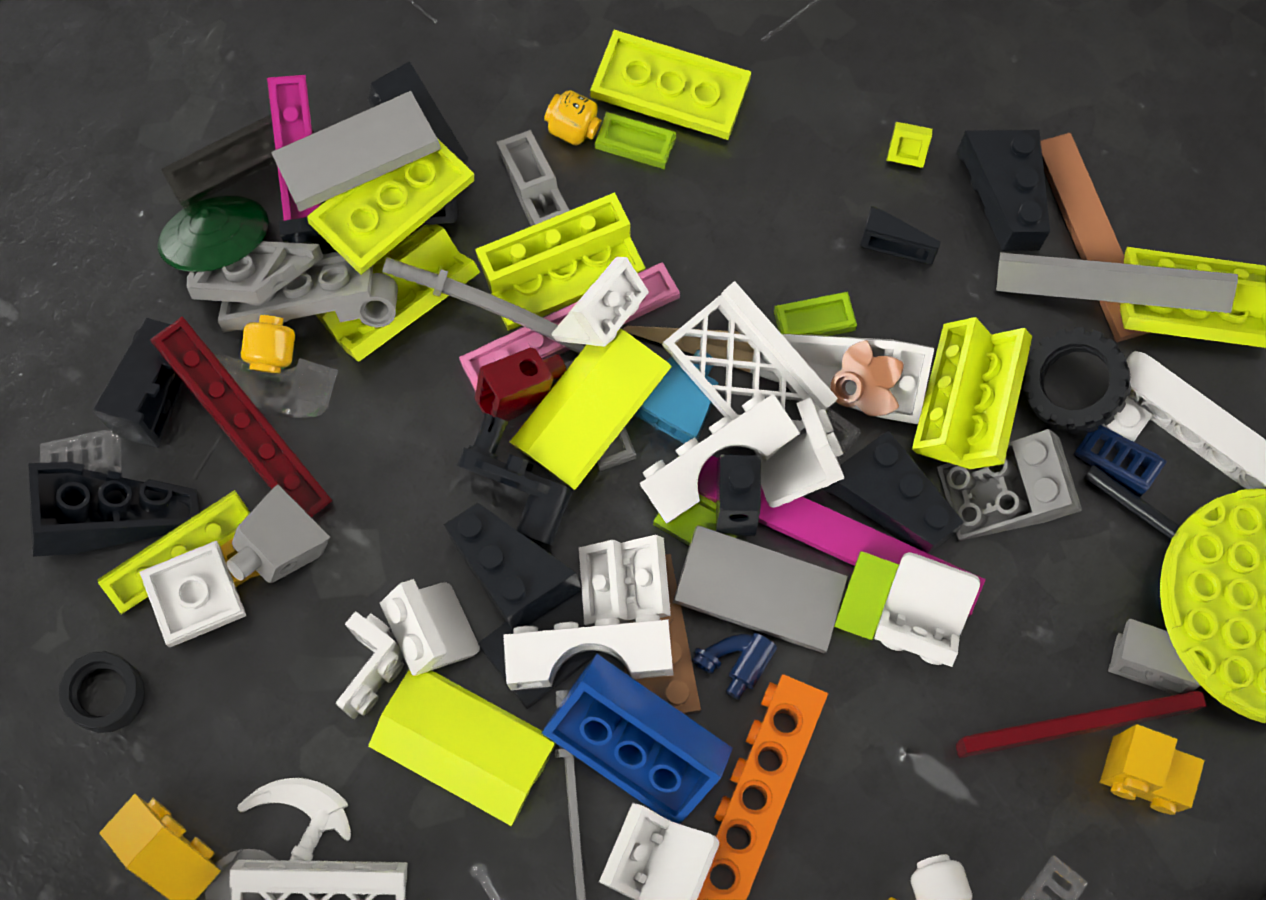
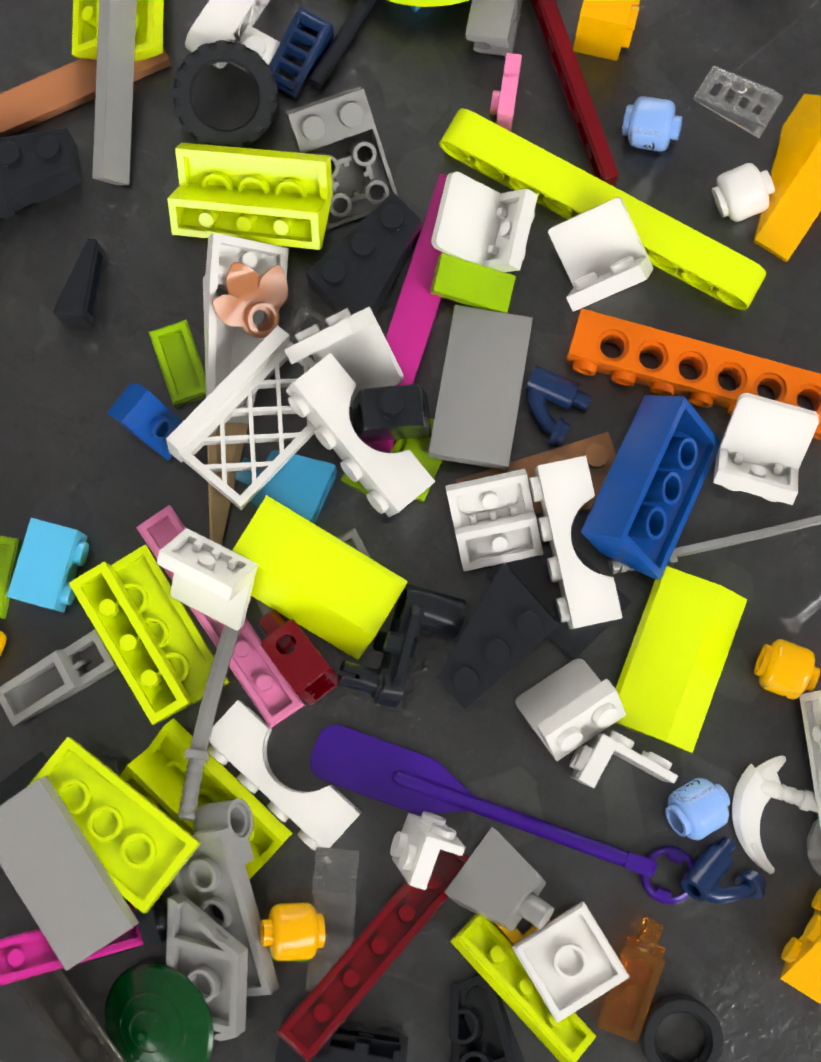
camera: 90 degrees left, 10 degrees up
none -> medium azure brick [6,518,89,613]
none -> blue brick [107,382,183,461]
none -> white arch [207,700,362,852]
none -> dark purple piece [310,724,695,905]
none -> white bracket [390,811,466,890]
none -> neon yellow beam [439,108,766,310]
none -> bright pink plate [490,53,522,131]
none -> white bracket [548,197,654,312]
none -> clear orange hinge [596,917,666,1042]
none -> light blue head [622,96,682,151]
none -> light blue head [665,778,730,840]
none -> dark blue plant [681,837,767,904]
none -> yellow head [754,639,820,700]

